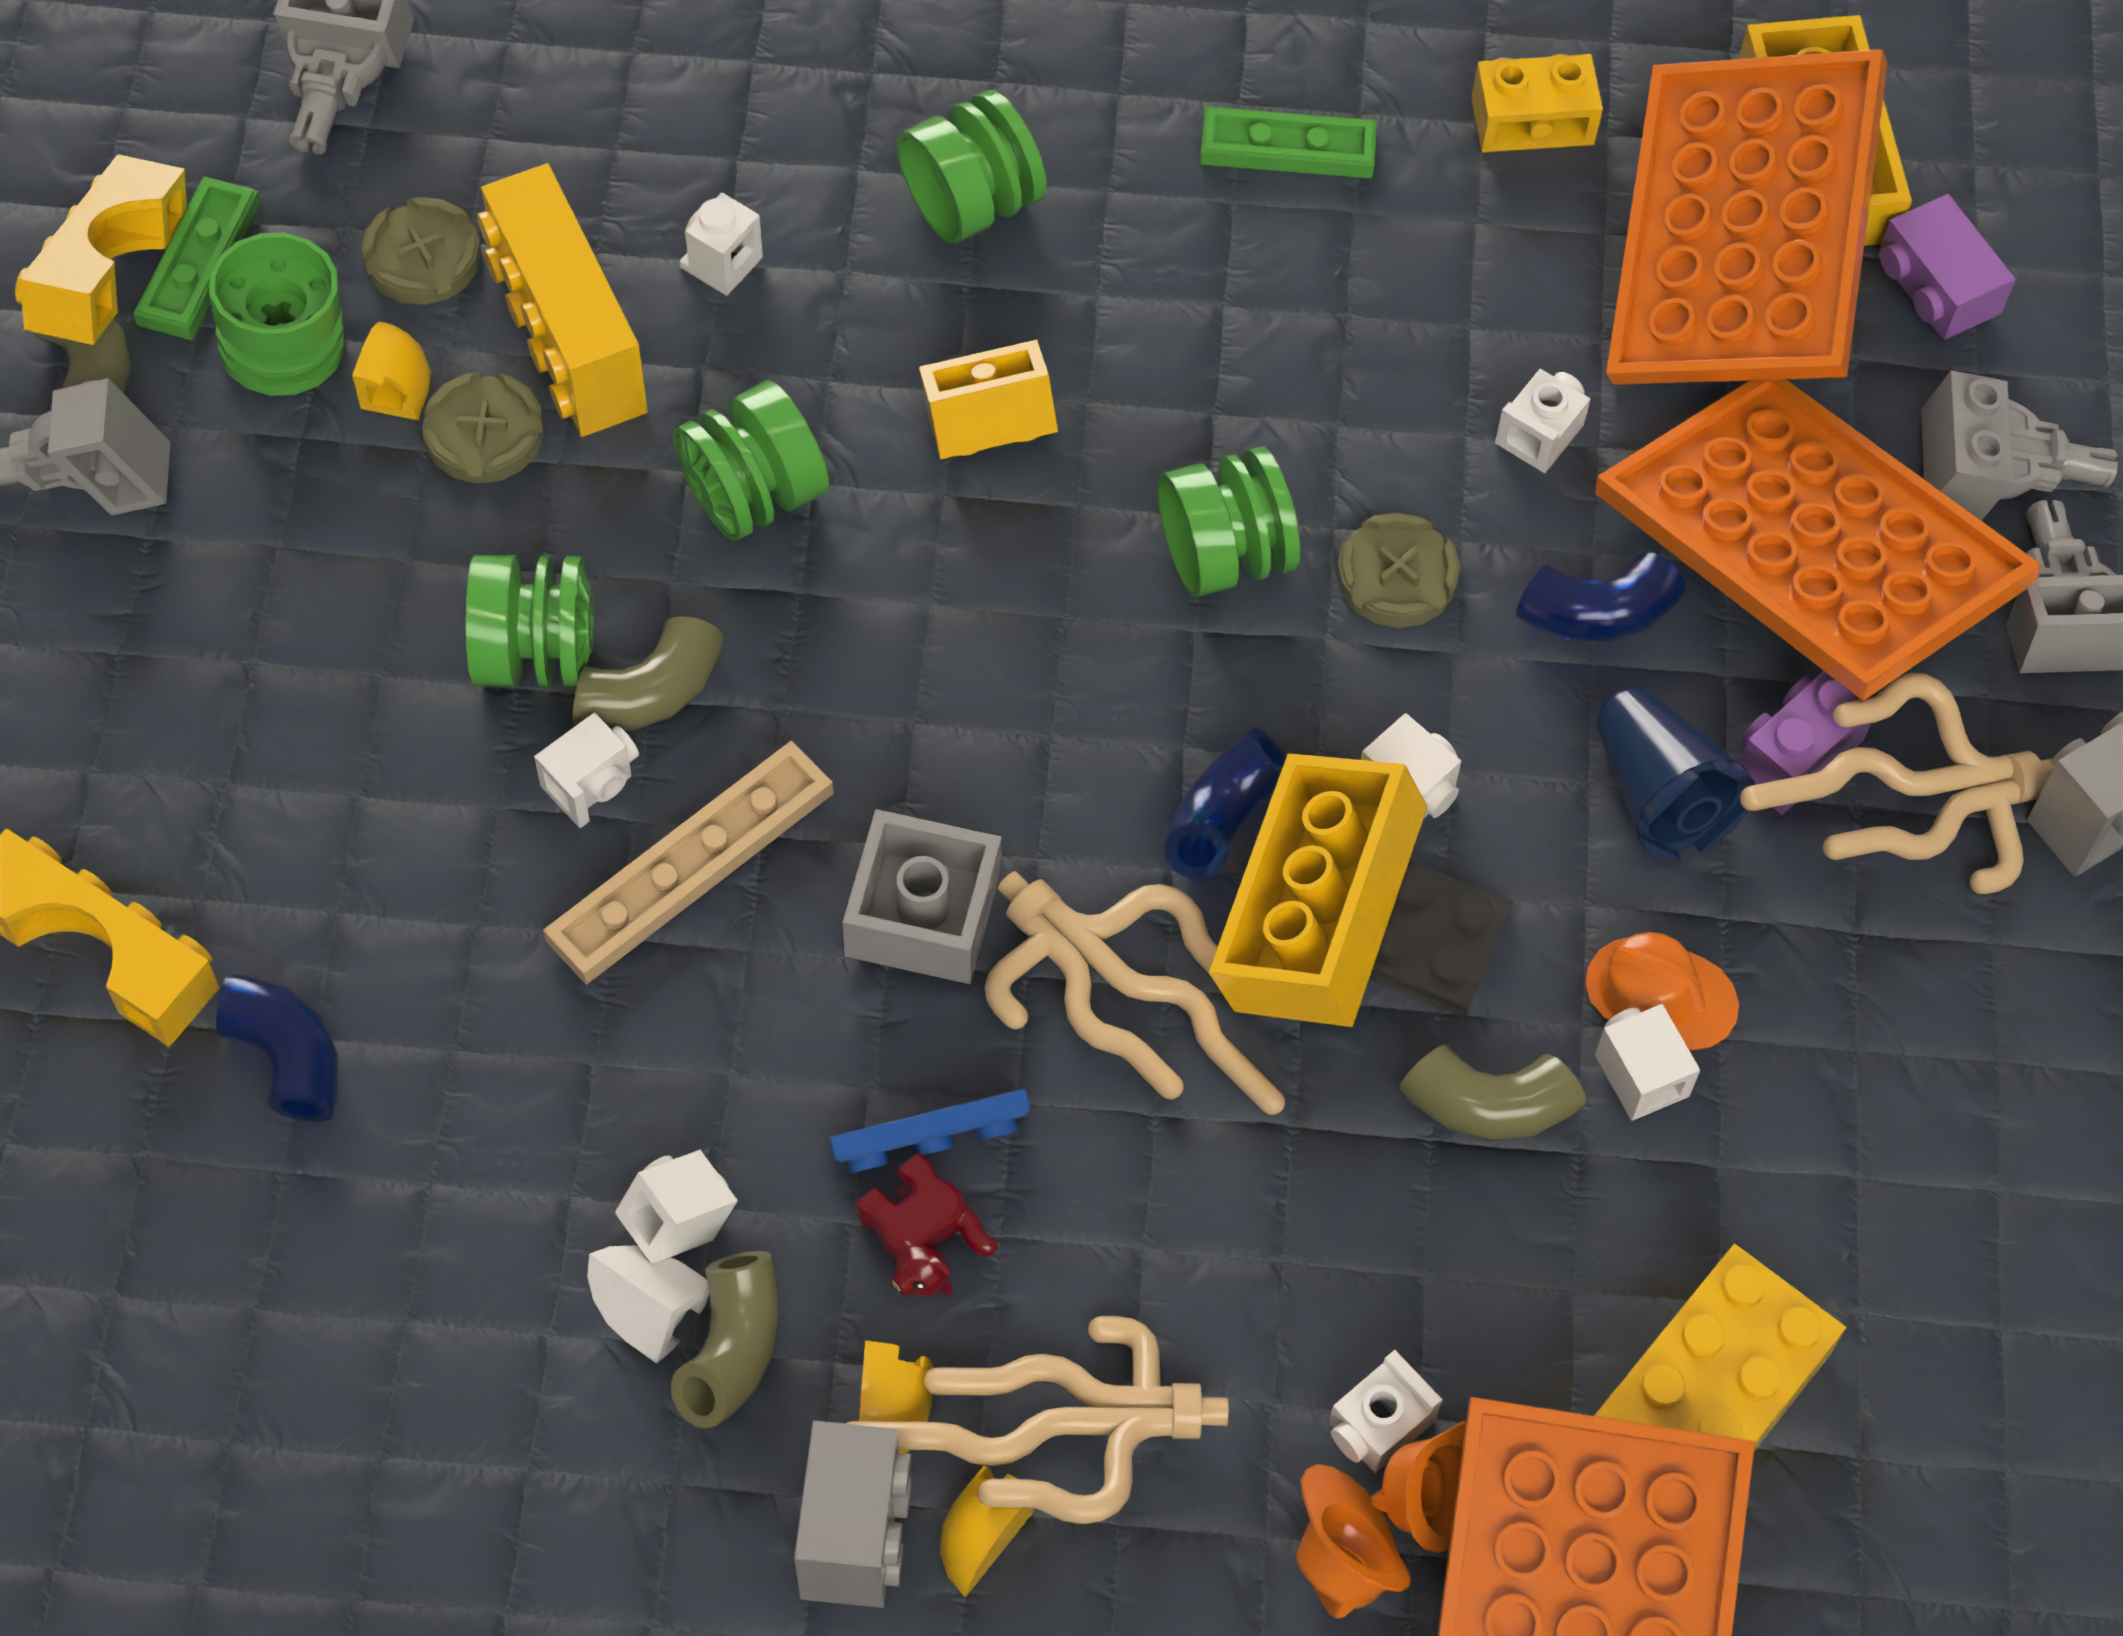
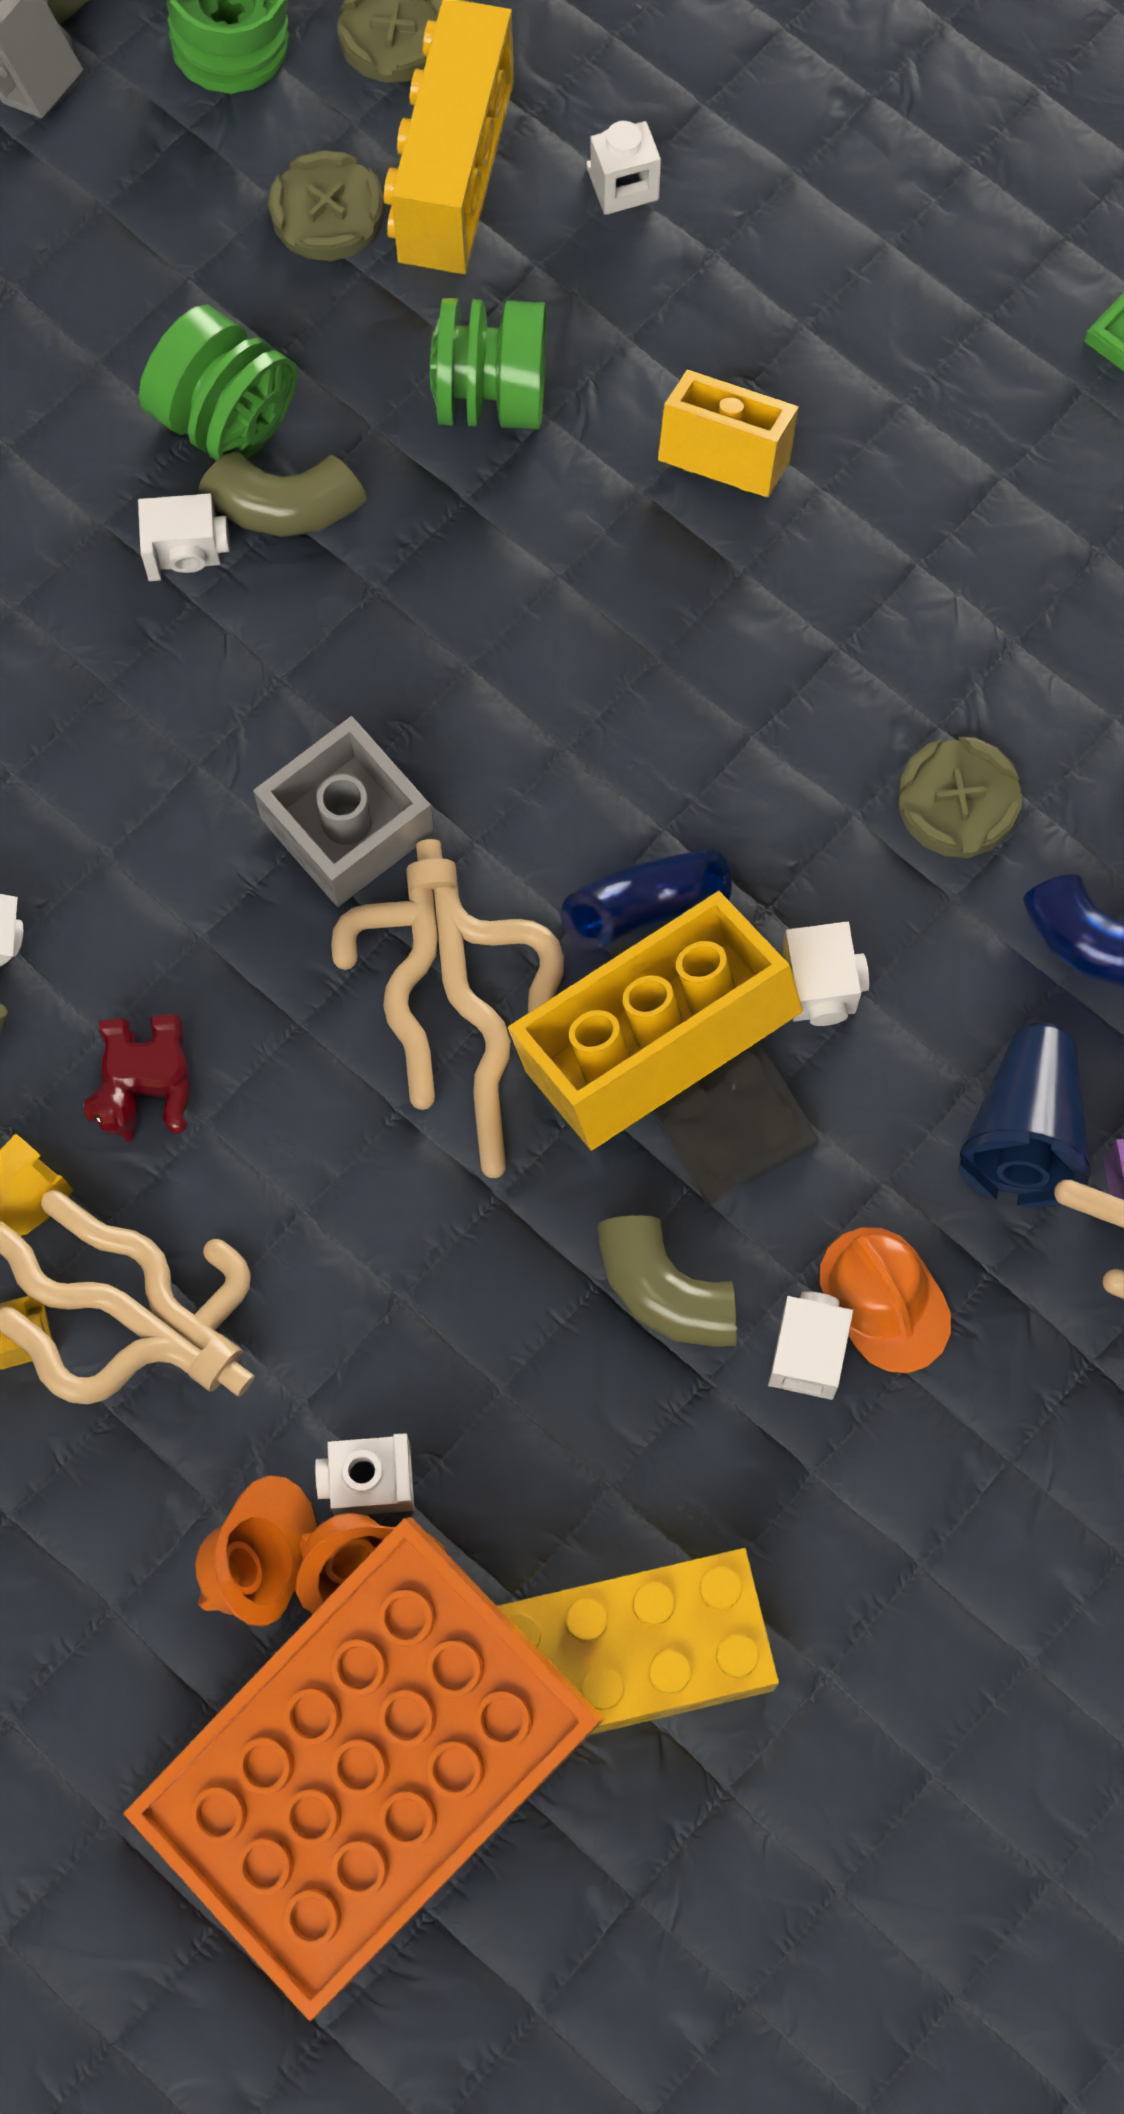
camera: 40 degrees right, 10 degrees up
yellow brick [352,321,431,421] -> none
tan plate [543,740,834,985] -> none
blue tile [826,1089,1031,1173] -> none
bright green wheel [897,89,1047,245] -> none
bright green wheel [1157,446,1300,598] -> none

